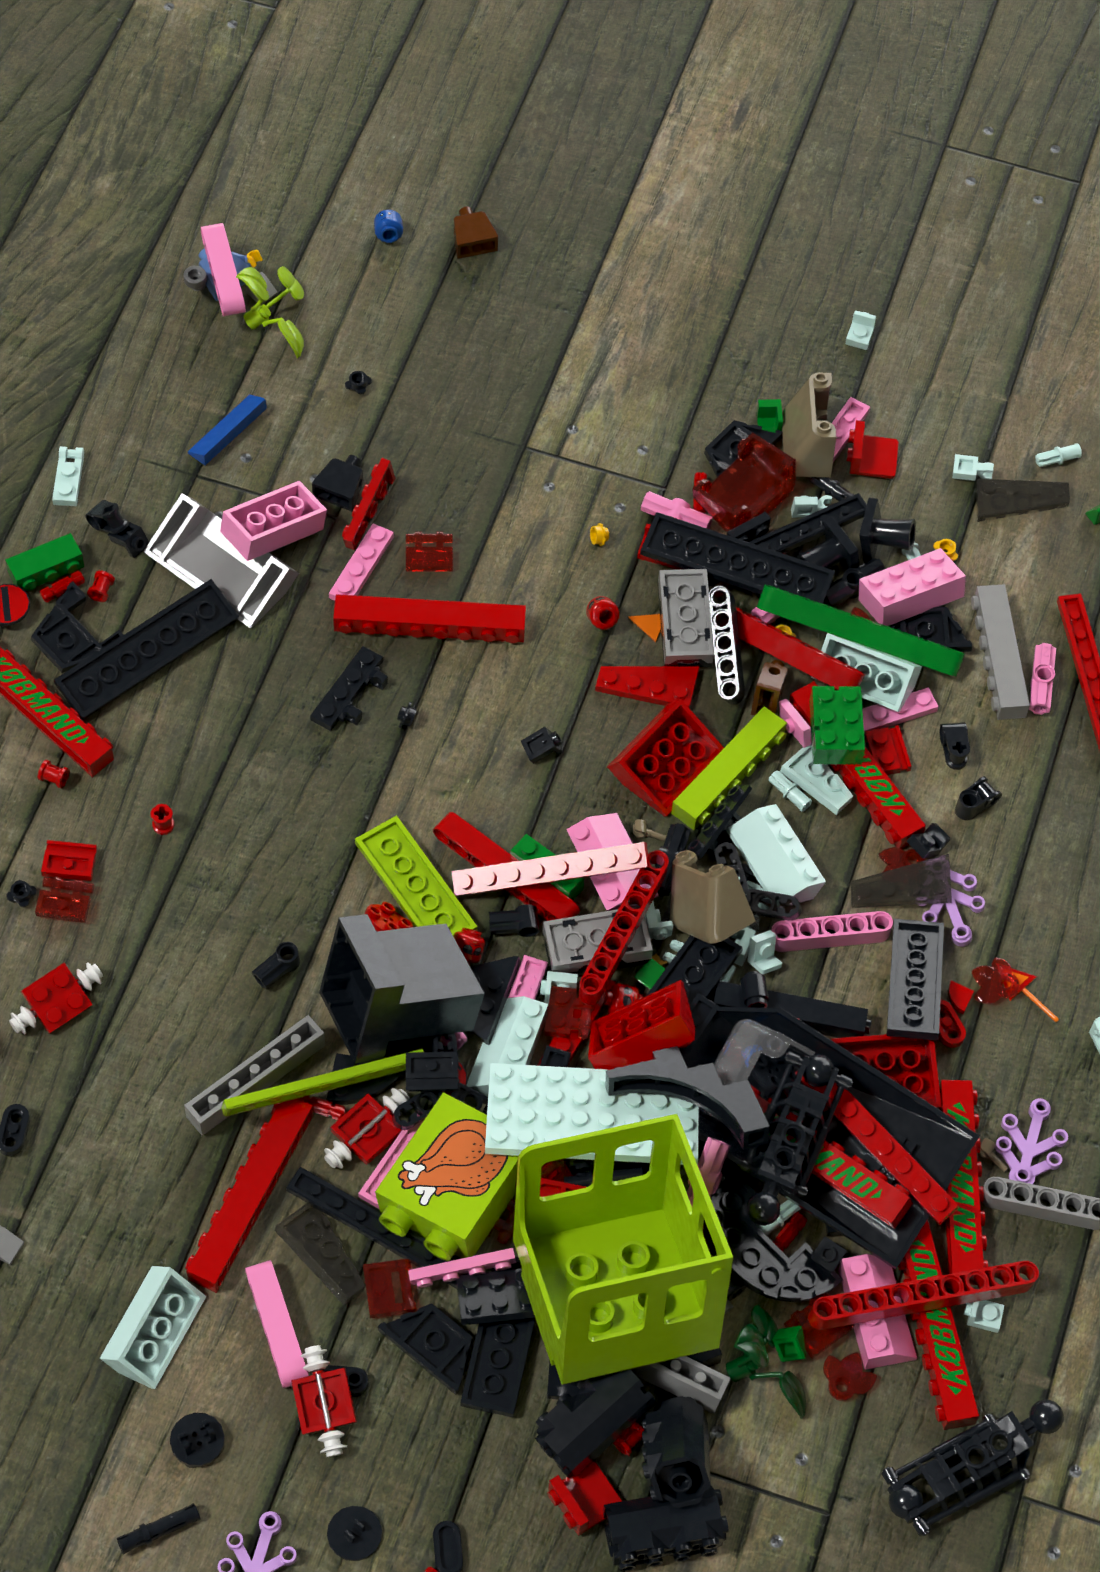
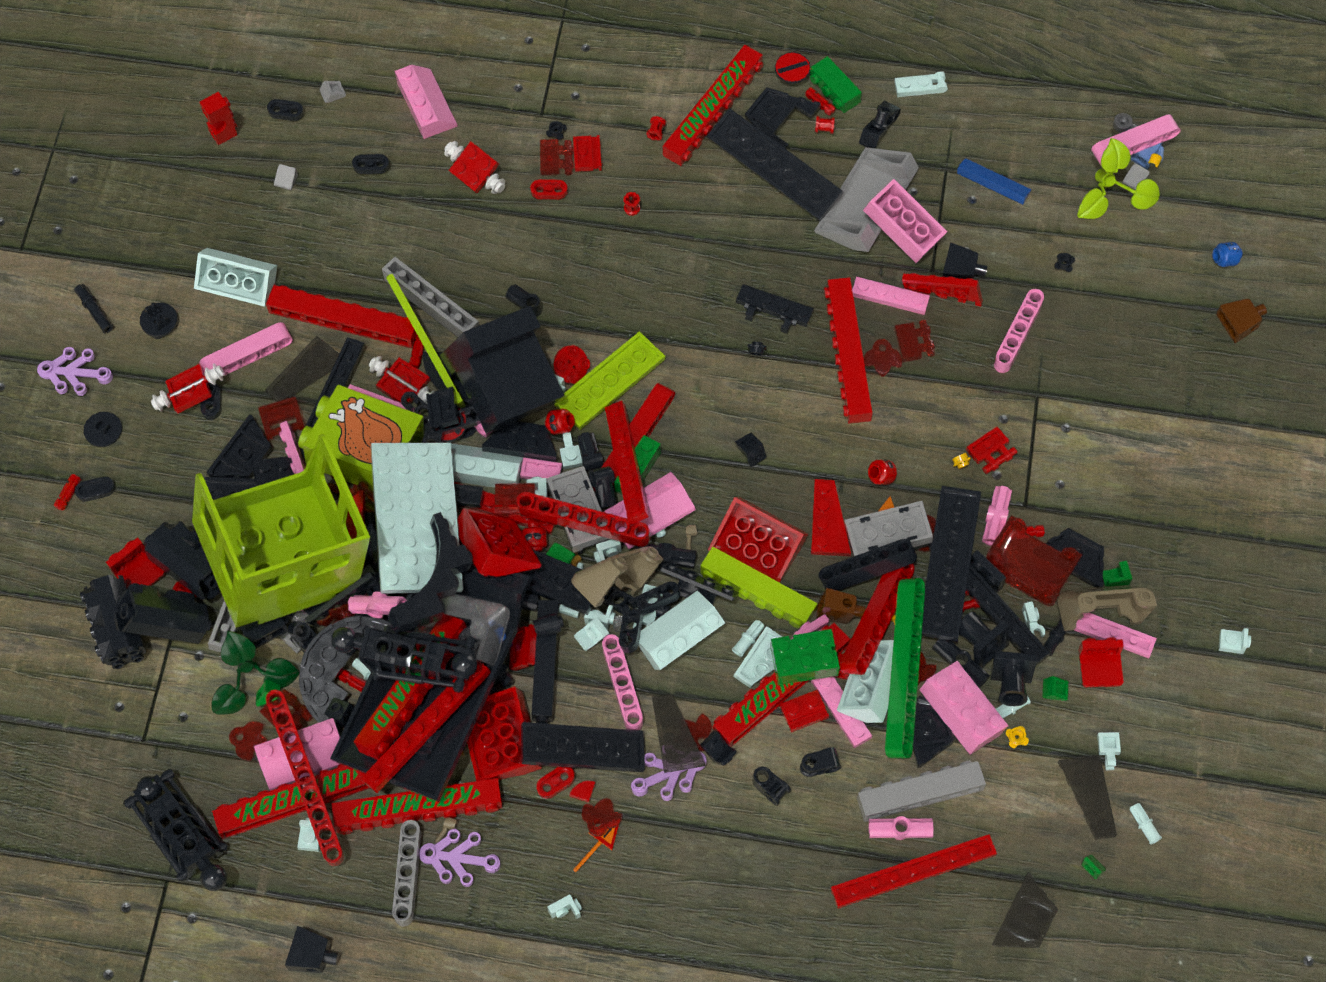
camera: 85 degrees right, 5 degrees up
none -> red plate [530,179,568,199]
none -> light aqua plate [560,432,583,470]
none -> black piece [589,466,617,508]
none -> clear red plate [864,339,902,377]
none -> red plate [966,427,1017,474]
none -> bright pink beam [994,289,1044,373]
none -> green slope [1042,676,1069,701]

